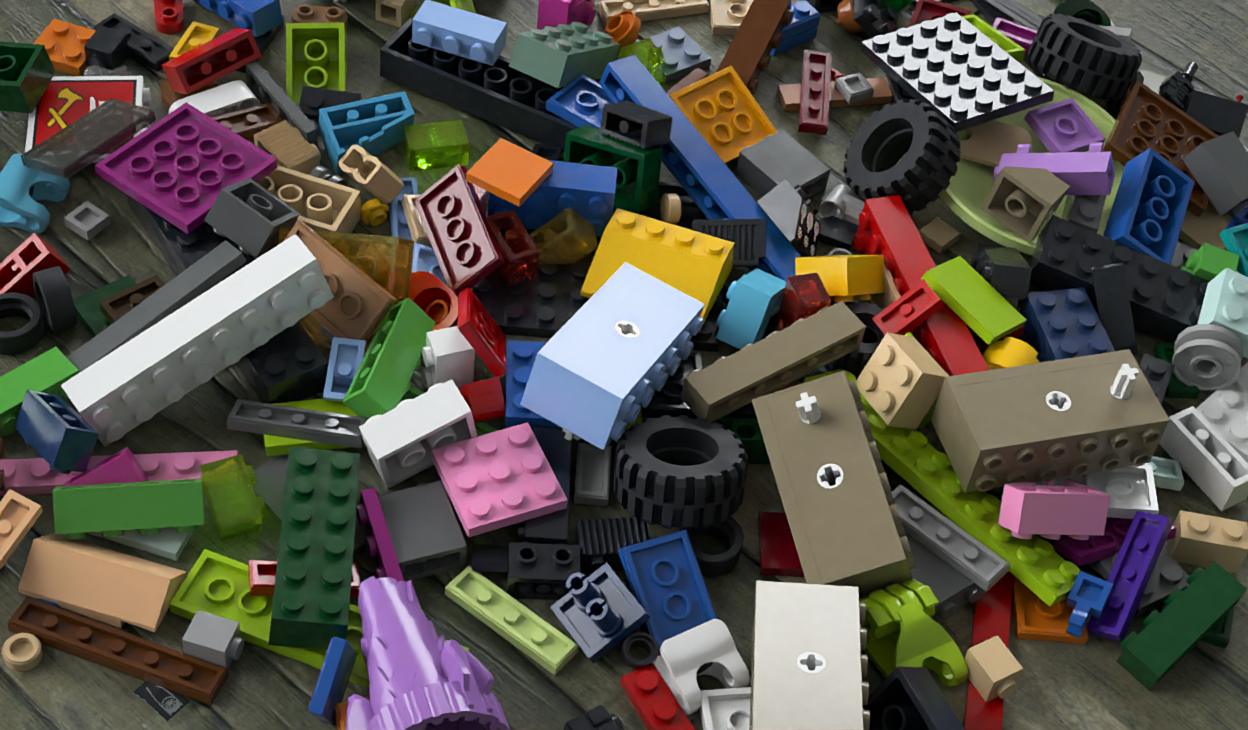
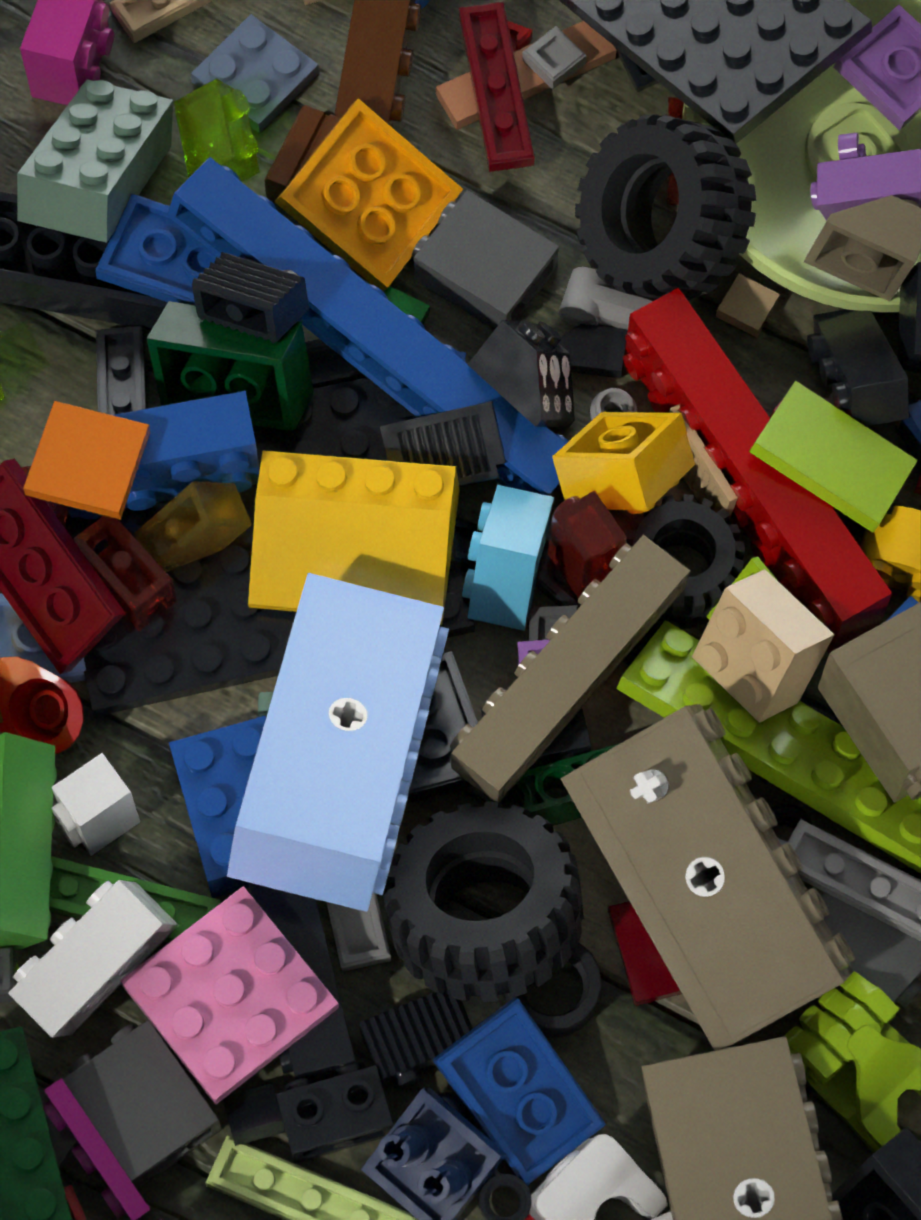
camera: 10 degrees left, 20 degrees up
red tile [457,288,507,378] -> none
red plate [458,377,506,424] -> none
orange plate [604,10,641,49] -> none
tan tile [660,194,681,224] -> none
red plate [872,279,944,335] -> none
tan piece [959,120,1031,167] -> none

